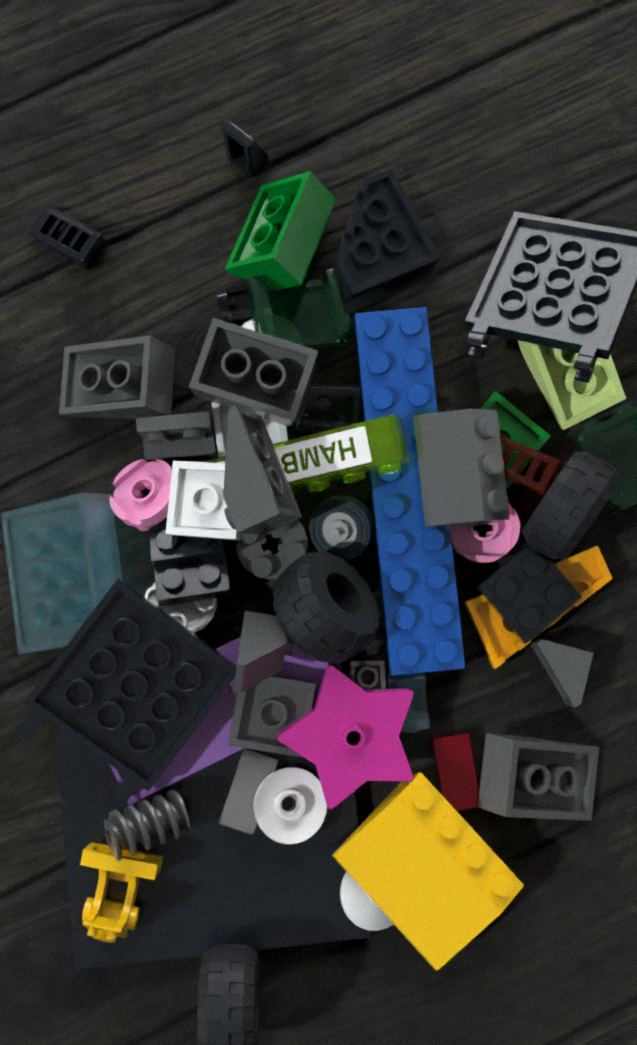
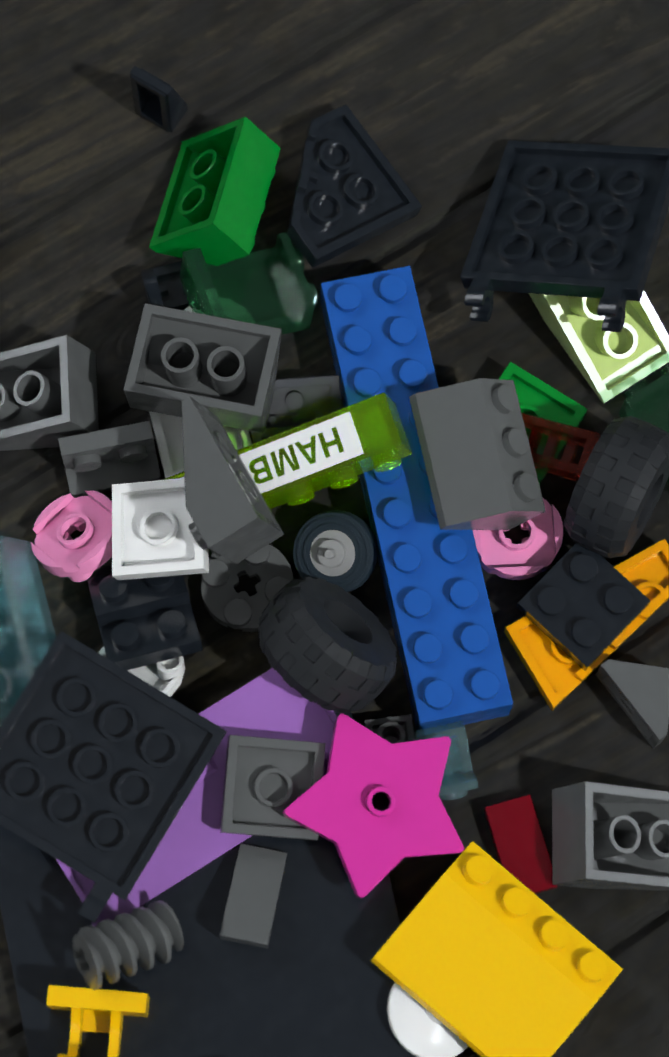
camera: 10 degrees left, 10 degrees down
dark grey slope [233,611,294,693] -> none
white dish [254,767,327,844] -> none

